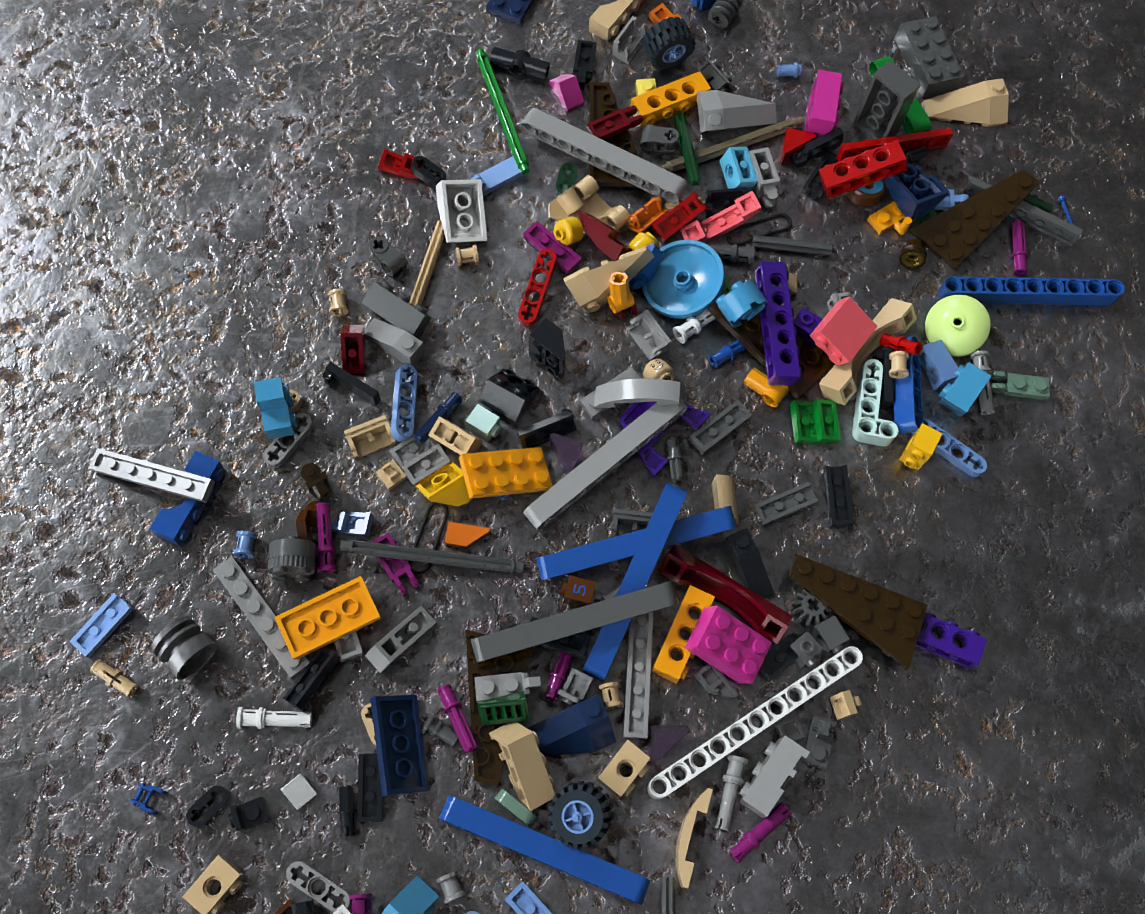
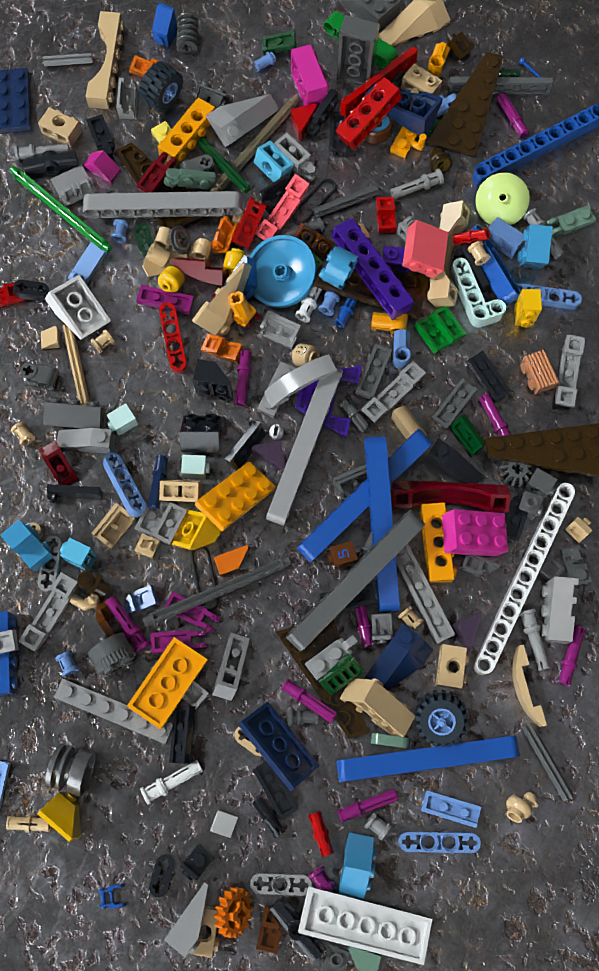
camera: 25 degrees left, 5 degrees up
none -> light grey pin [14,143,69,162]
none -> light grey slope [18,572,78,652]
none -> yellow slope [37,792,81,842]
none -> tan brick [38,107,82,148]
none -> tan slope [41,326,60,350]
none -> light grey hinge [50,164,97,207]
none -> medium azure brick [60,538,98,572]
none -> tan arm [69,594,100,611]
none -> light aqua brick [106,404,138,436]
none -> medium blue bush [111,219,129,243]
none -> magenta hinge [150,630,208,654]
none -> sand green hinge [164,168,216,190]
none -> light grey slope [164,880,210,957]
none -> dark grey gear [168,225,191,255]
none -> orange slope [201,334,244,363]
none -> orange gear [214,887,253,939]
none -> magenta pin [234,350,252,406]
none -> dark green plate [262,30,297,55]
none -> white hinge [269,424,284,440]
none -> reddish brown slope [293,223,334,258]
none -> red pin [308,811,334,857]
none -> medium blue bush [318,291,340,316]
none -> magenta axle [337,789,398,823]
none -> light grey slope [361,361,426,423]
none -> red slope [376,197,397,233]
none -> light grey pin [390,169,444,200]
none -> medium blue piece [392,329,411,369]
none -> tan brick [401,64,442,96]
none -> light orange piece [427,42,450,78]
none -> dark brown bracket [446,31,474,60]
none -> dark green plate [450,414,486,456]
none -> magenta pin [479,393,512,436]
none -> nougat brick [520,349,559,395]
none -> light grey slope [555,334,585,408]

